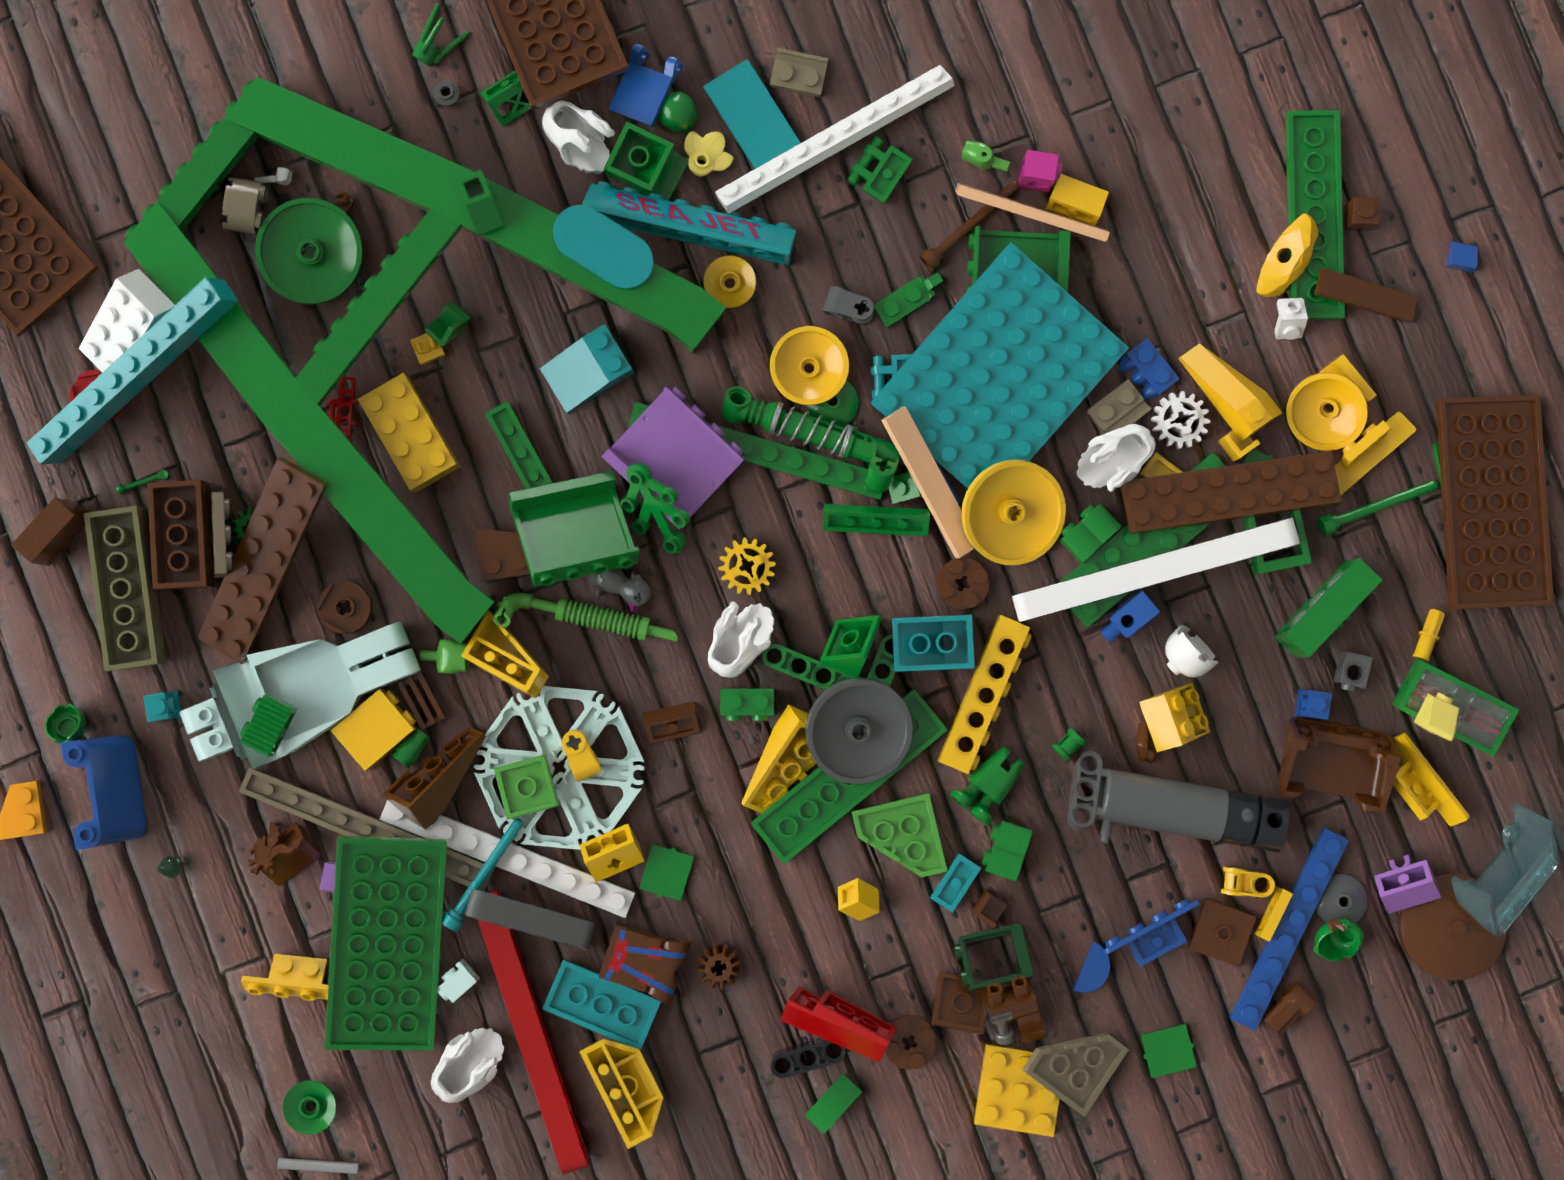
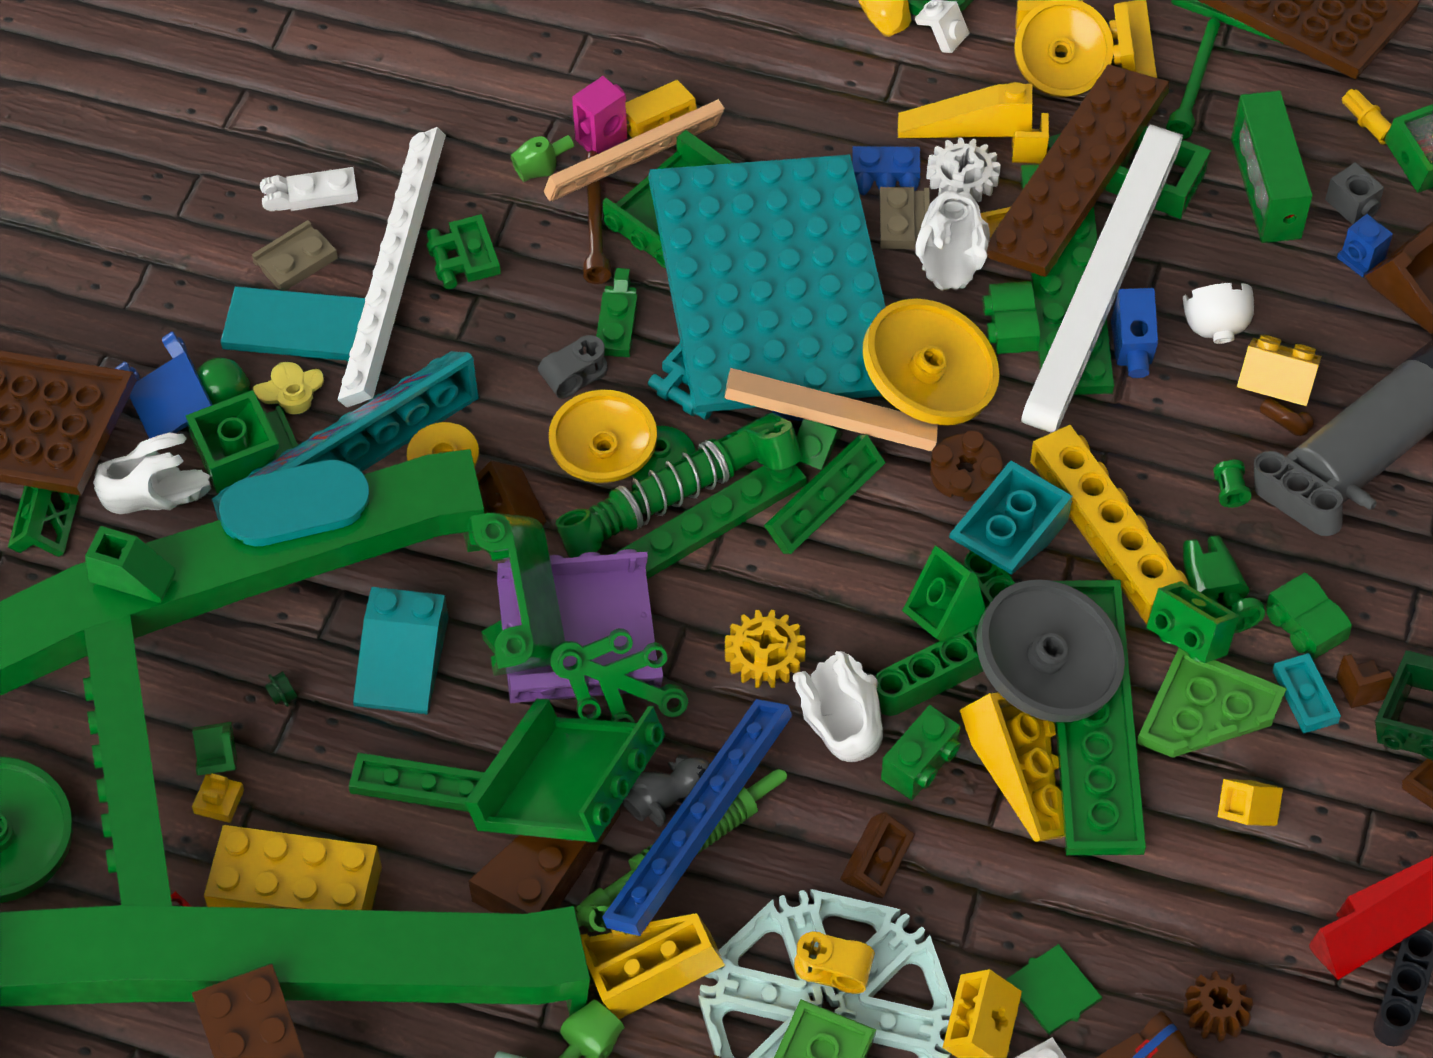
camera: 50 degrees left, 30 degrees down
none -> white hinge [260,167,358,212]
none -> dark green plate [264,671,297,707]
none -> green windscreen [466,513,565,676]
none -> reddish brown panel [476,461,547,526]
none -> blue plate [602,699,792,936]
none -> green brick [1146,581,1240,663]

